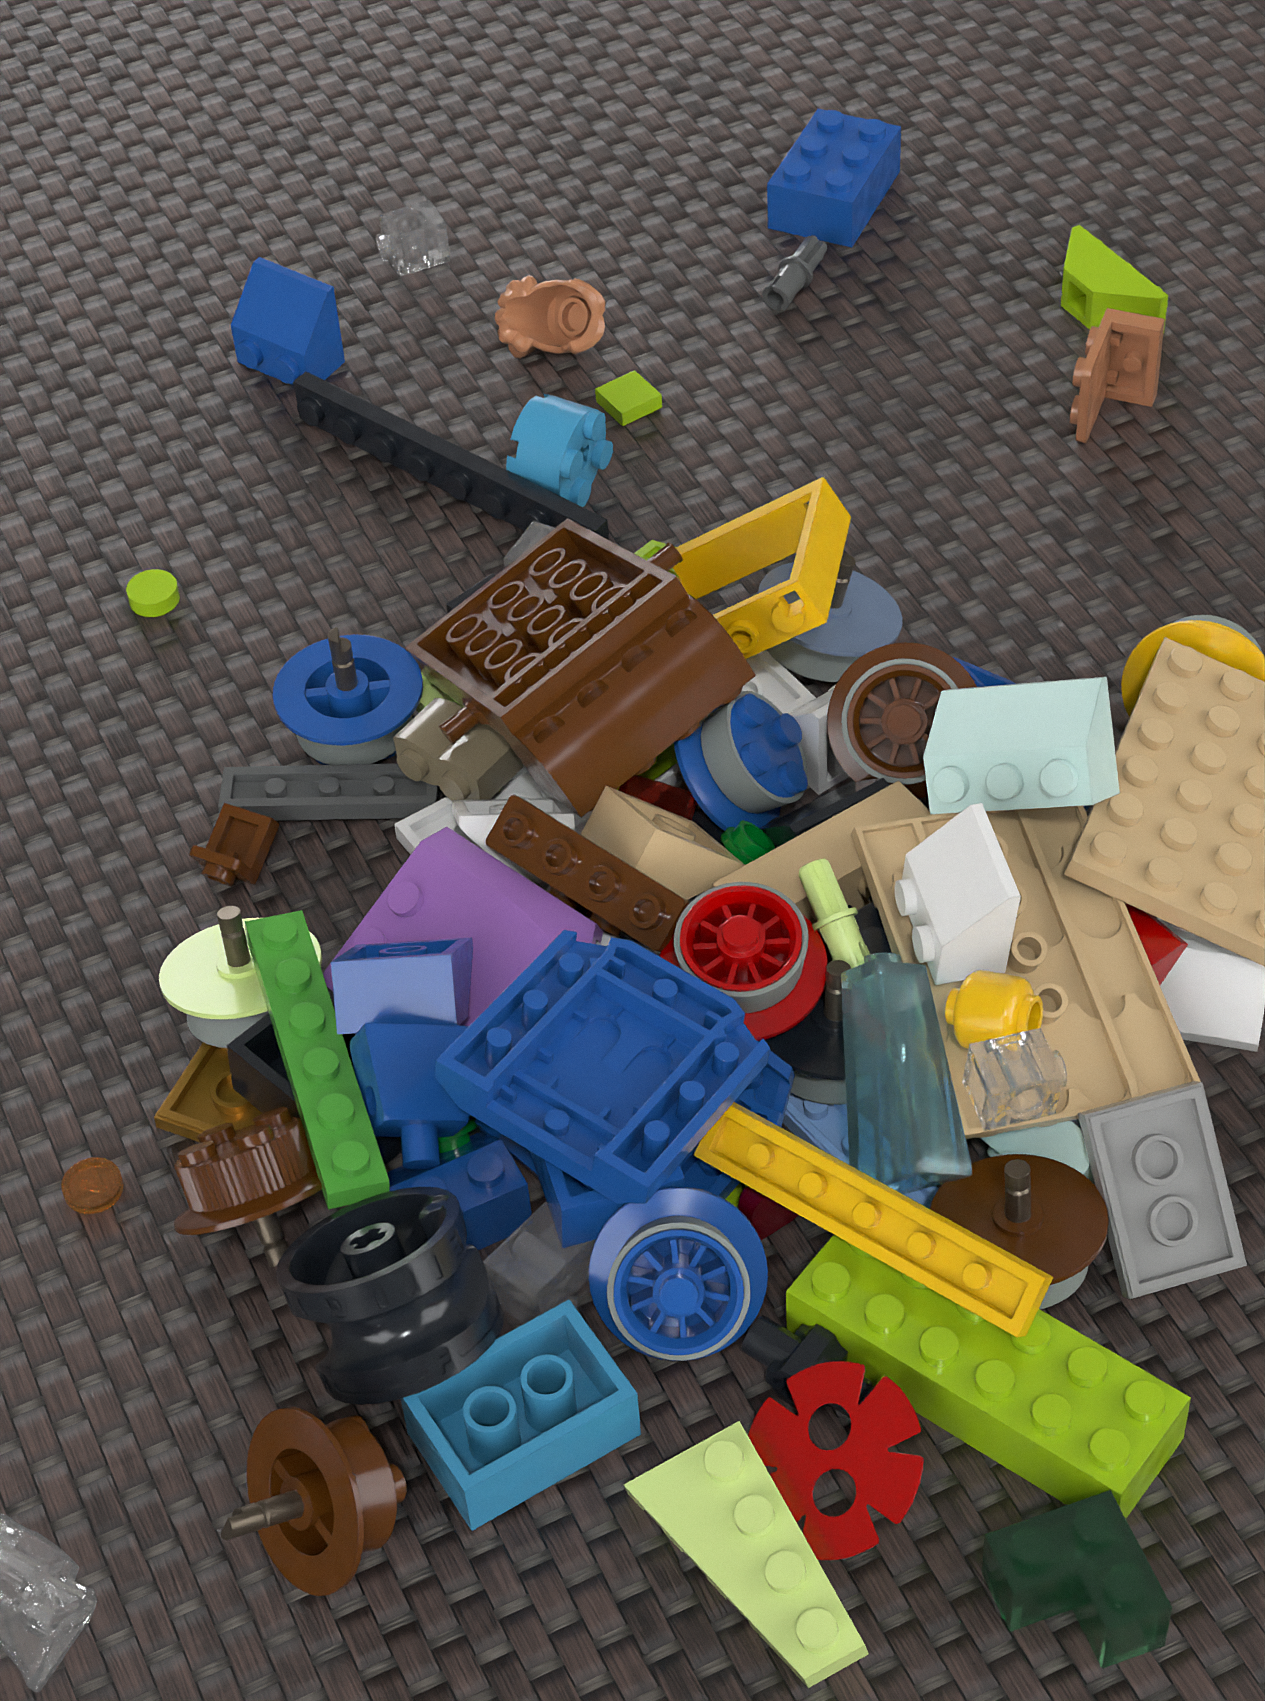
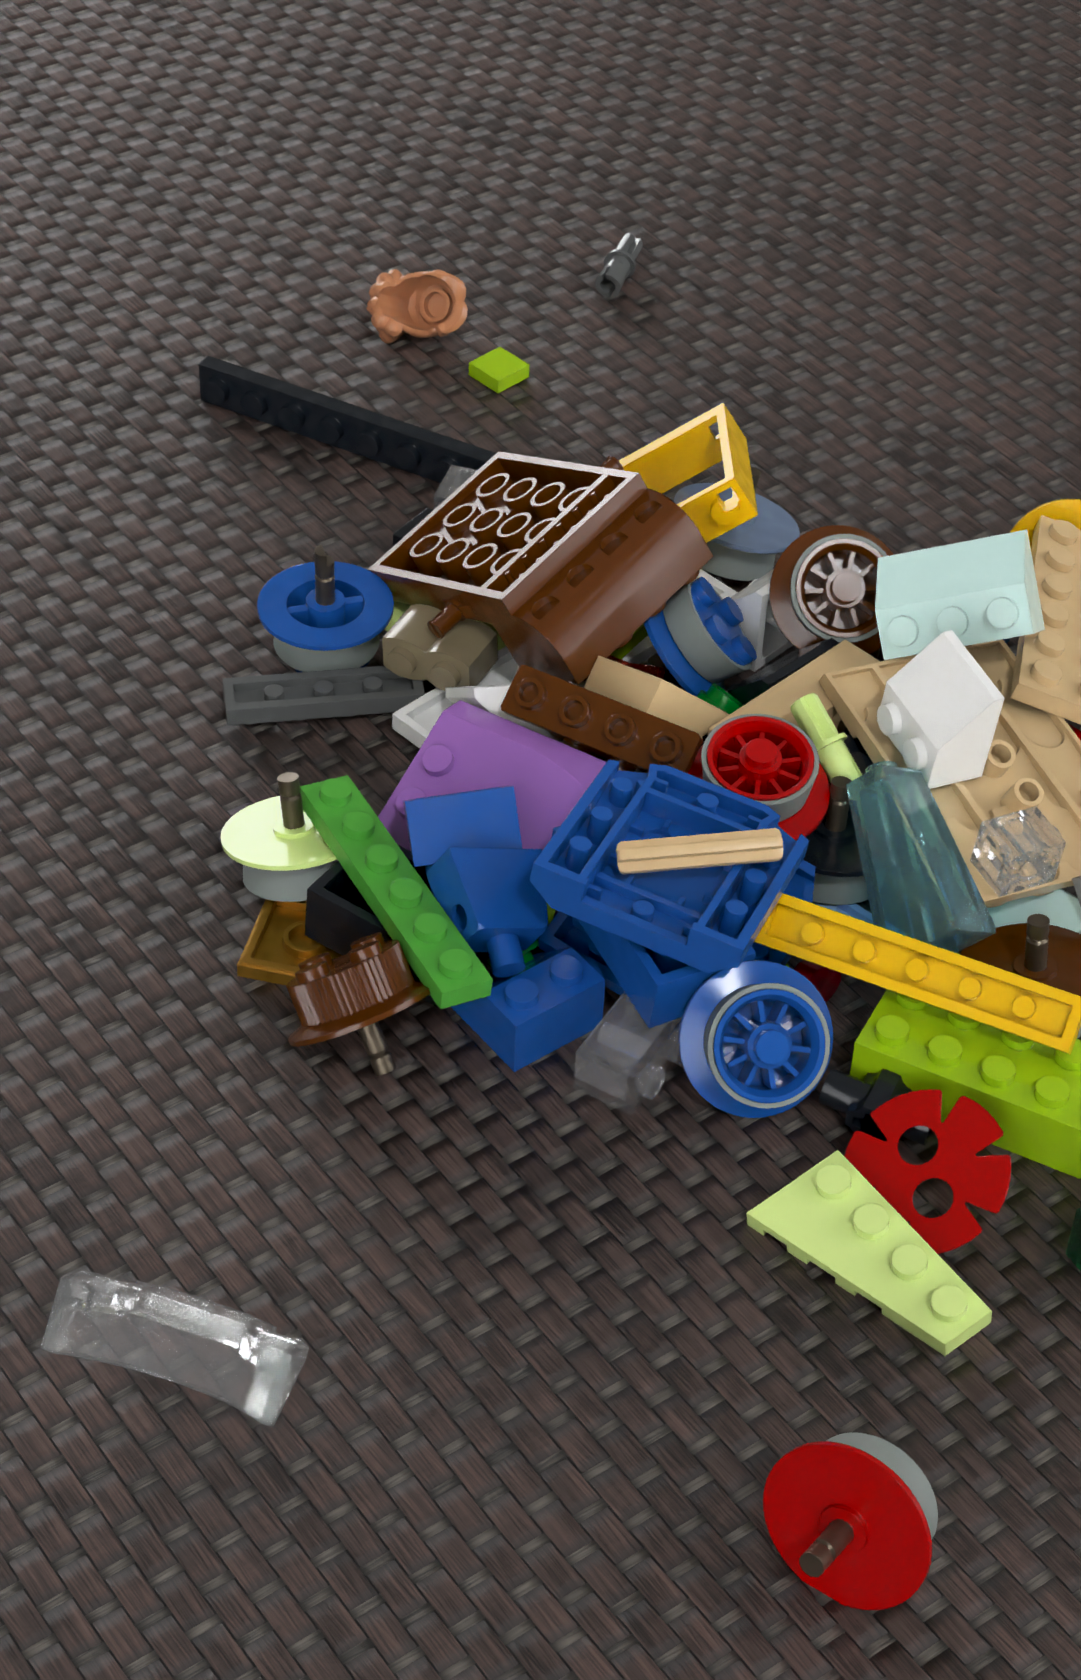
camera: 15 degrees left, 5 degrees down
clear orange piece [61,1157,124,1214] -> none
lime tile [126,569,180,617] -> none
reddish brown bracket [189,803,280,886] -> none
reddish brown piece [220,1407,406,1596] -> none
blue slope [231,257,345,386] -> none
black piece [276,1187,504,1405] -> none
clear brick [376,199,450,276] -> none
dark azure brick [401,1300,641,1531] -> none
dark azure brick [506,393,613,507] -> none
blue brick [767,109,901,248] -> none
yellow head [945,970,1043,1057] -> none
lime slope [1061,225,1168,333] -> none
nougat bracket [1070,308,1165,443] -> none
none -> tan axle [616,828,783,874]

